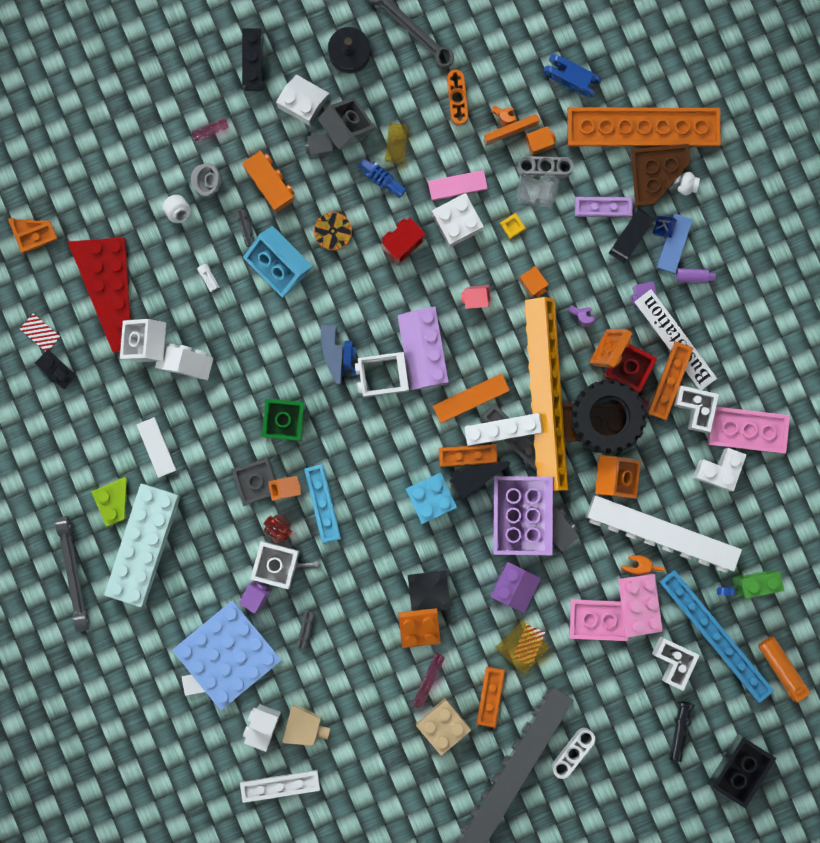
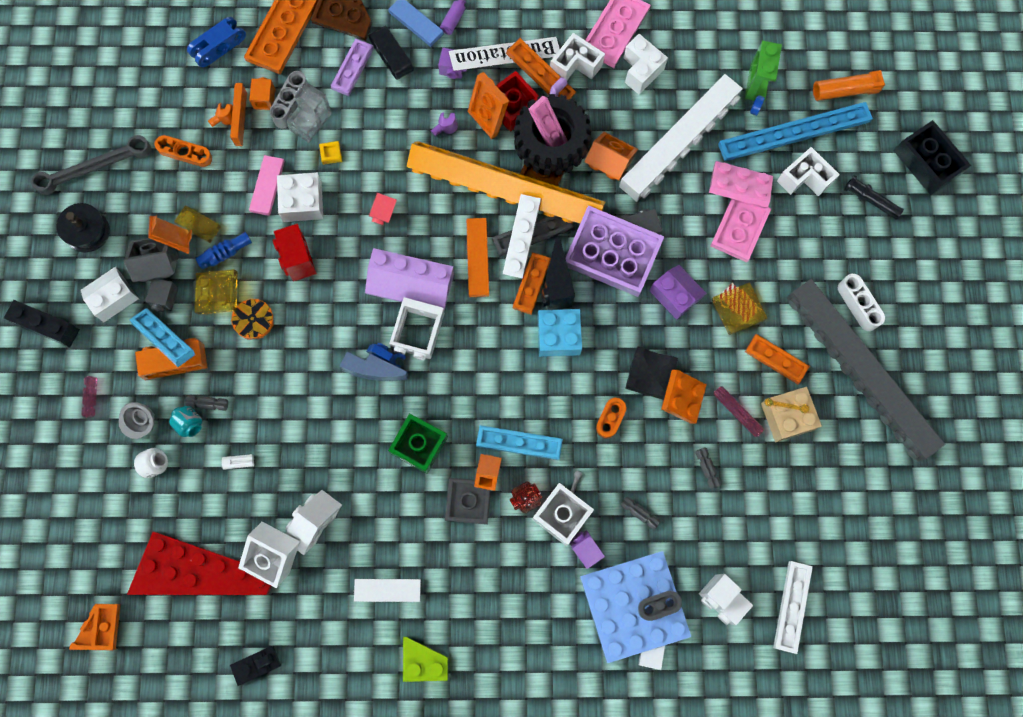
camera: 70 degrees left, 10 degrees down
sticker [20,313,60,351] -> none
light aqua brick [104,484,181,607] -> none
medium azure slope [243,226,313,298] -> none
tan torso [282,704,331,746] -> none
orange brick [518,266,549,298] -> none
orange hand [621,555,665,575] -> none
clear blue tile [652,216,677,238] -> none
none -> medium azure tile [129,308,195,367]
none -> orange piece [148,215,192,254]
none -> teal head [169,406,202,437]
none -> clear yellow plate [194,269,238,314]
none -> bright pink tile [529,96,568,147]
none -> lavender arm [549,77,567,97]
none -> orange plate [596,398,626,438]
none -> dark grey plate [638,591,682,621]
none -> dark grey axle [695,447,721,489]
none -> clear yellow hinge [764,398,809,413]

